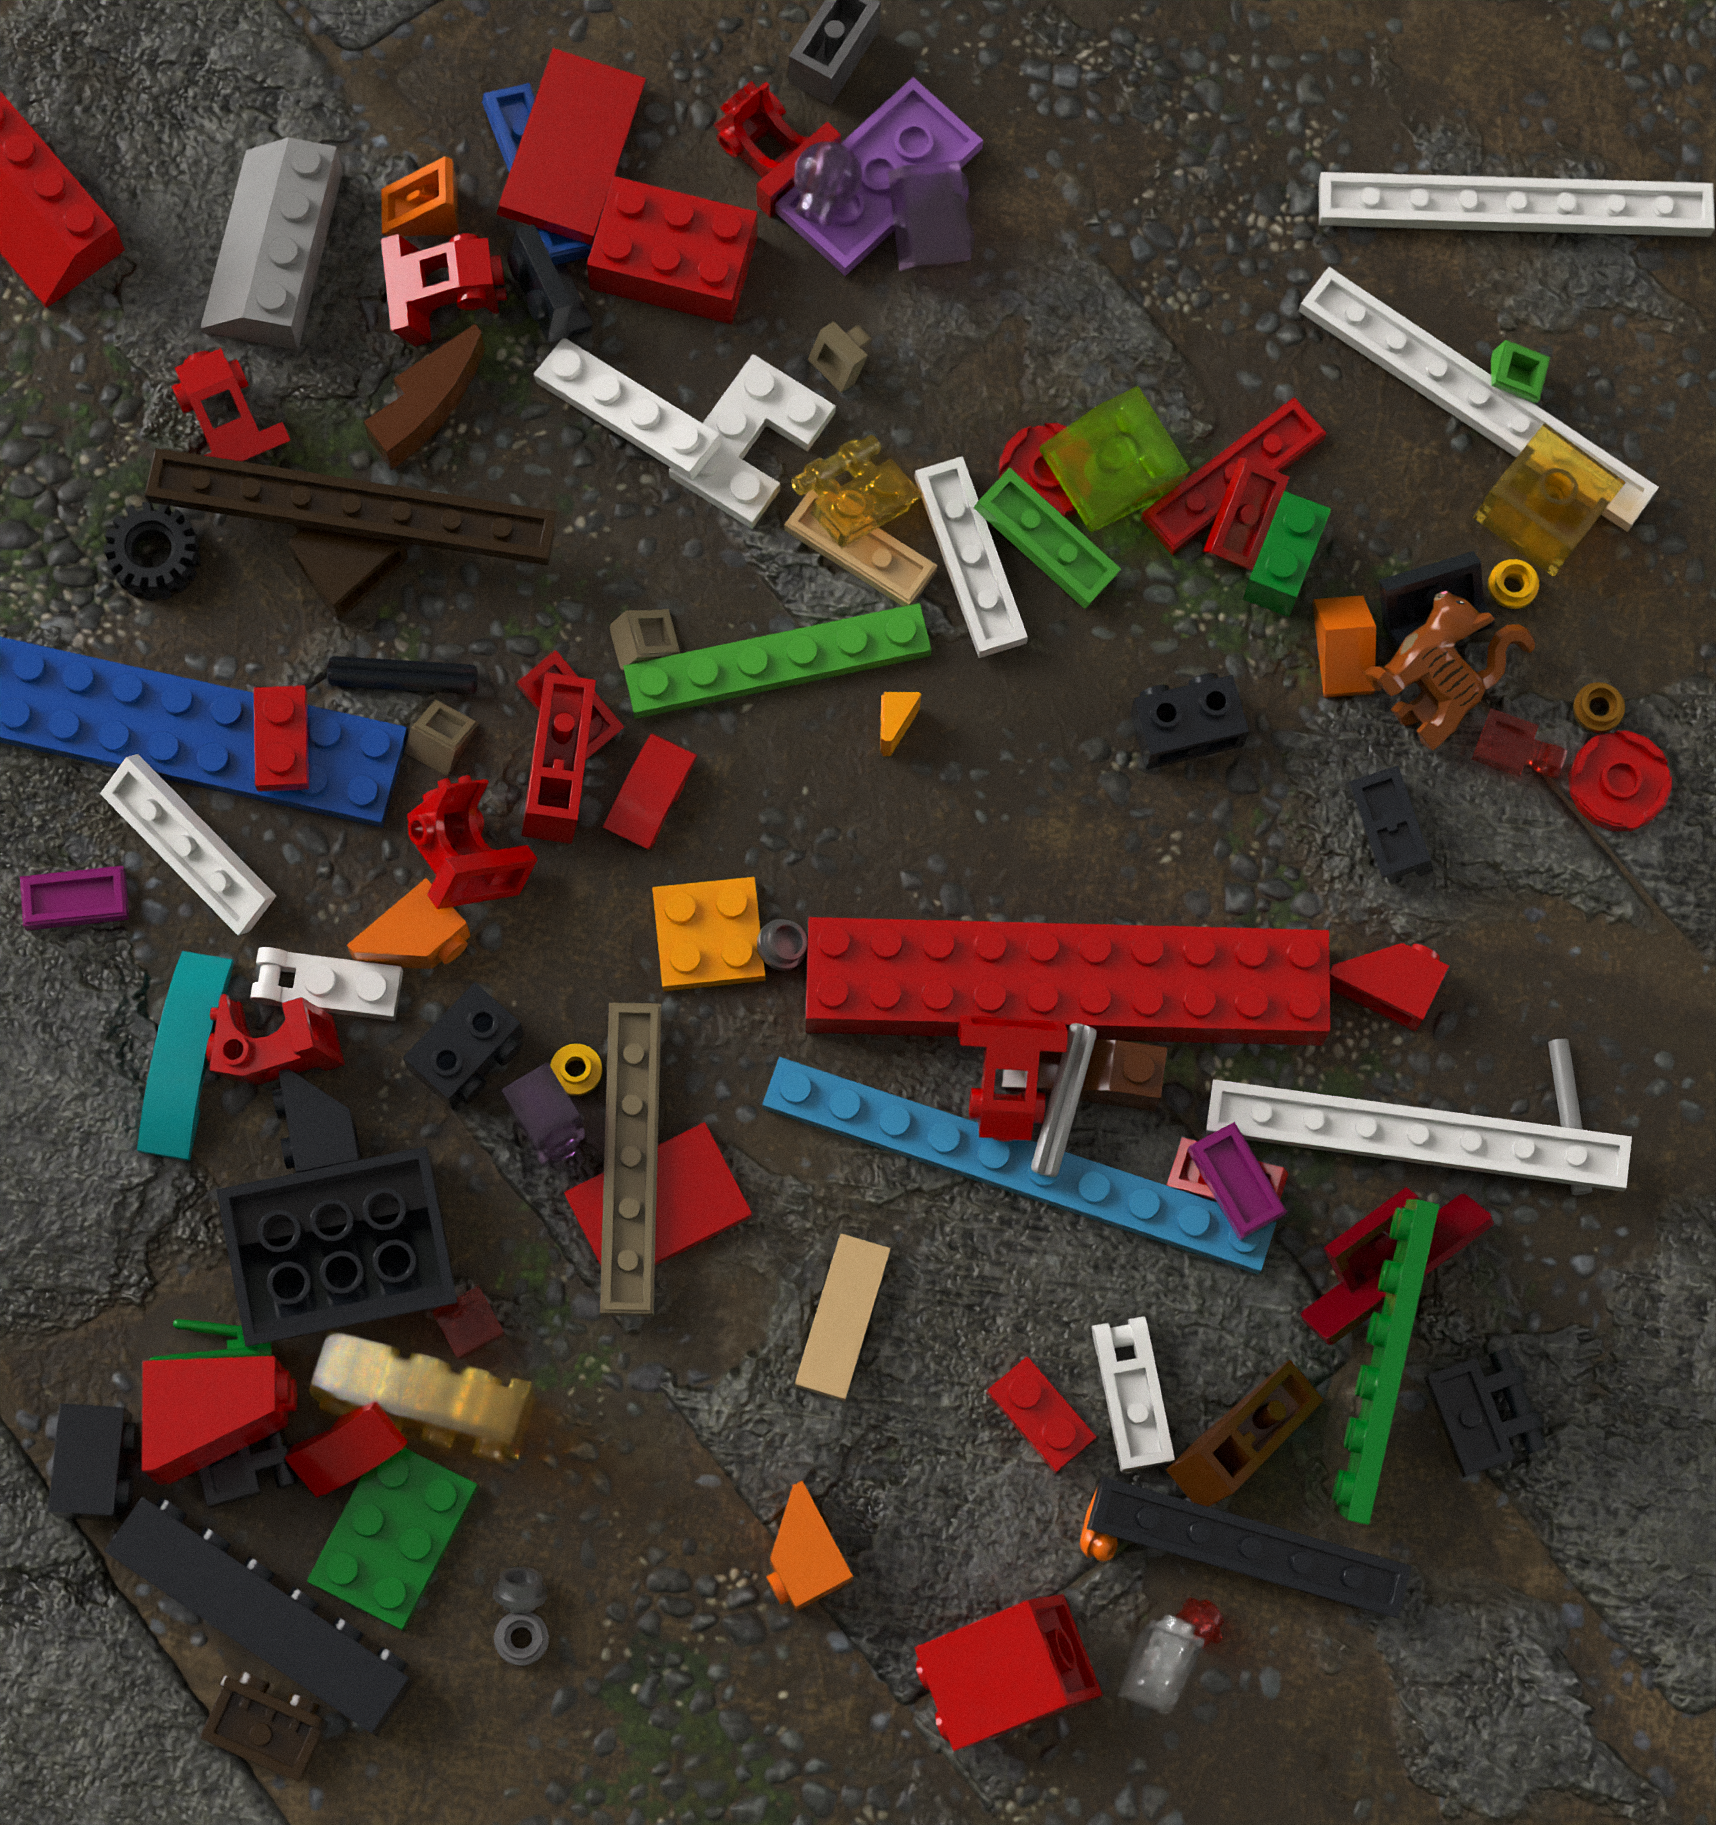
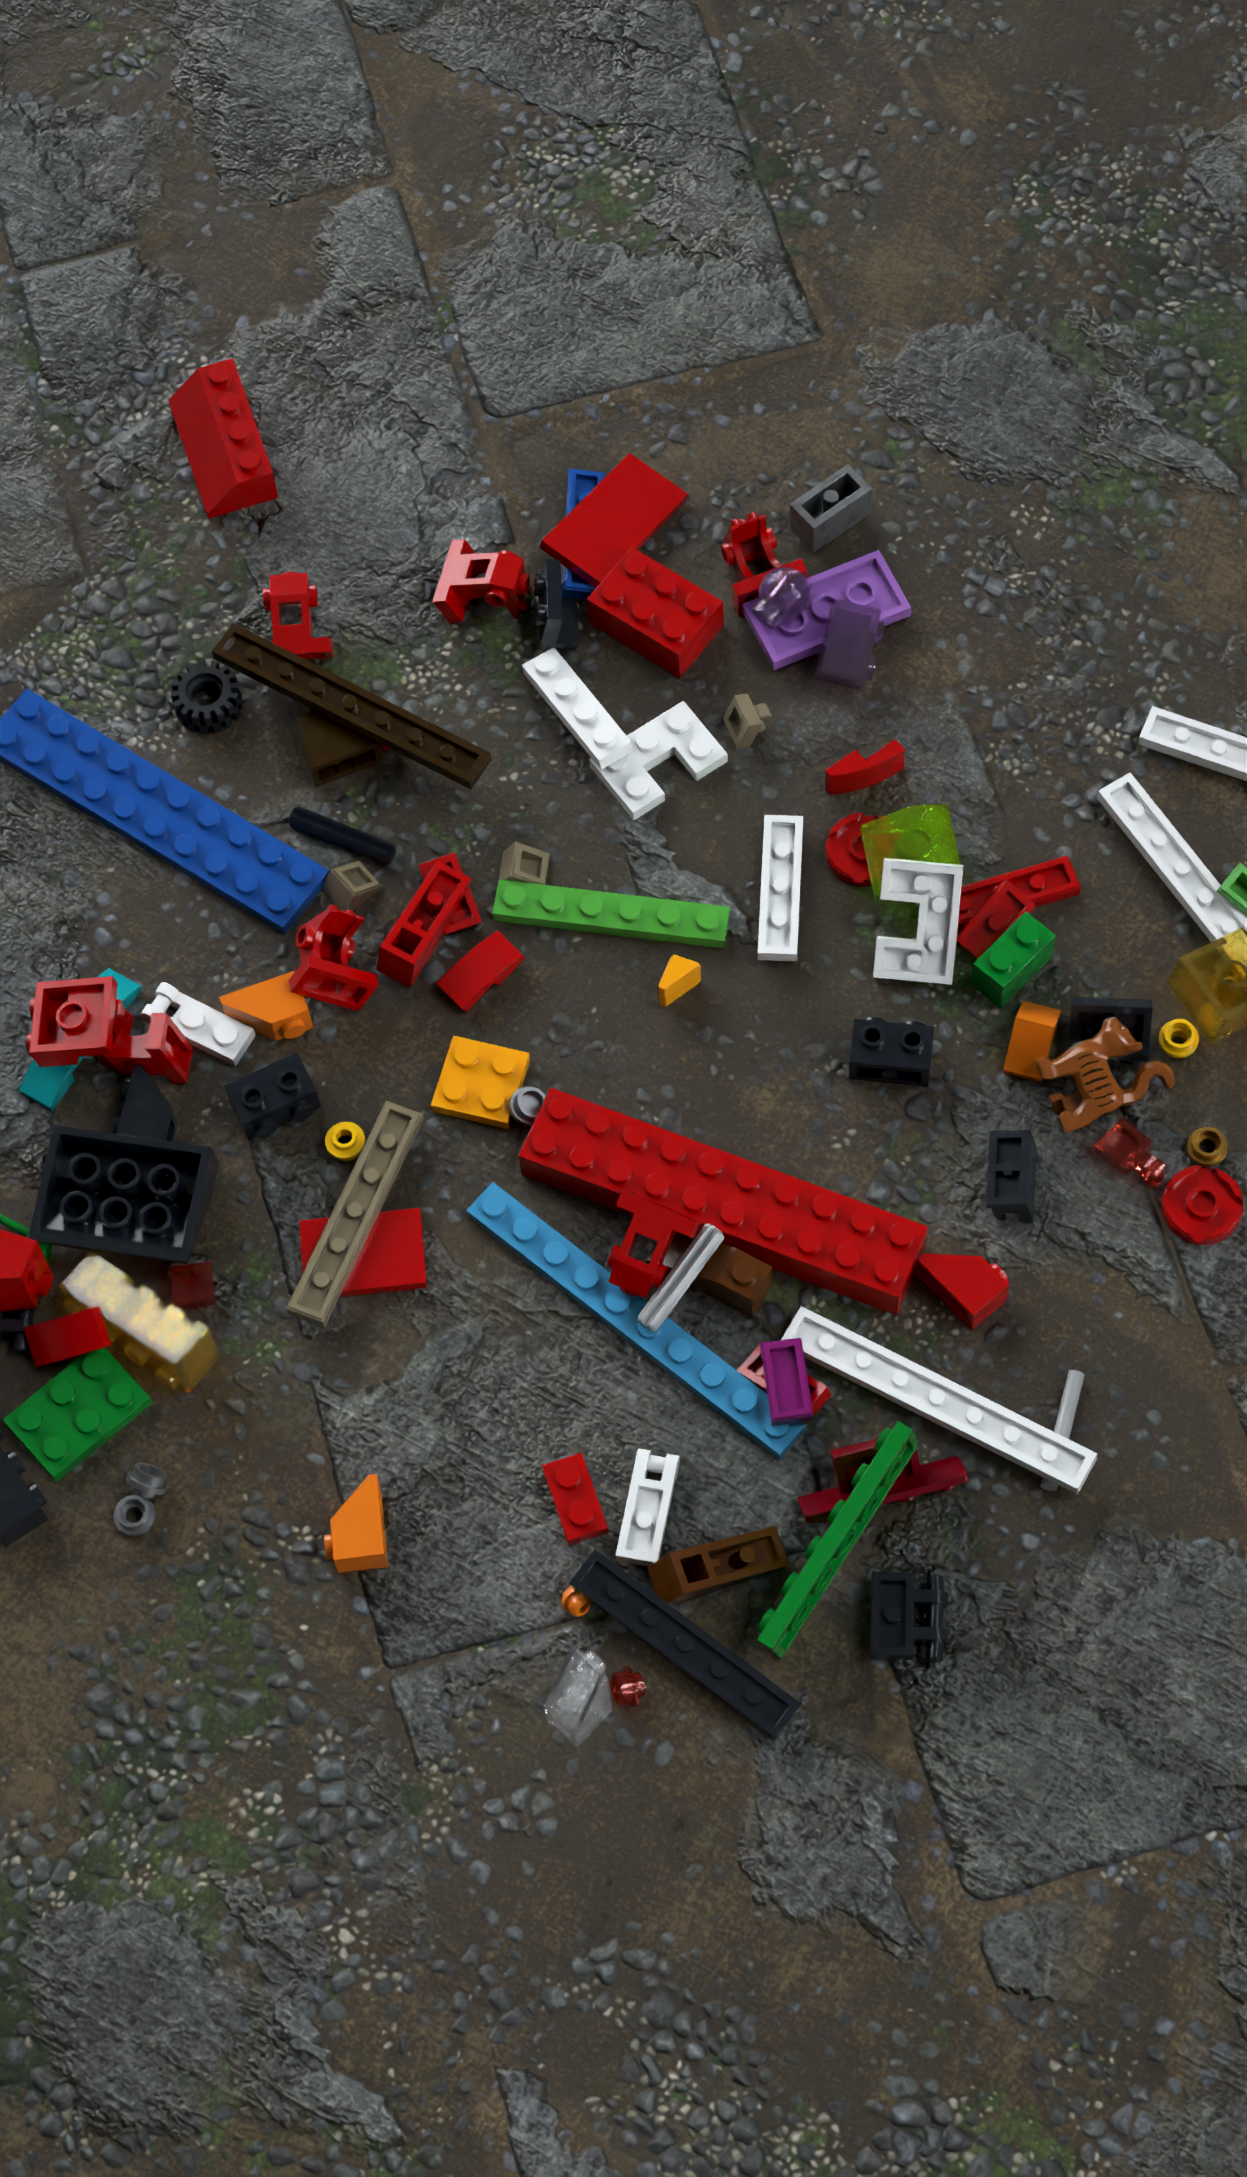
camera: 30 degrees right, 10 degrees down
magenta tile [20,866,129,931] -> none
white plate [100,754,276,936] -> none
light grey slope [200,137,343,350] -> none
red plate [254,685,309,792] -> none
reddish brown slope [364,323,485,470] -> none
orange slope [381,156,459,237] -> none
clear purple brick [501,1062,585,1164] -> none
tan tile [784,486,938,606] -> none
clear yellow plate [791,435,922,548] -> none
tan tile [794,1233,891,1402] -> none
red slope [914,1594,1103,1751] -> none
bright green plate [973,467,1121,609] -> none
none -> red plate [26,976,118,1067]
none -> red slope [825,739,905,795]
none -> white plate [873,858,964,985]

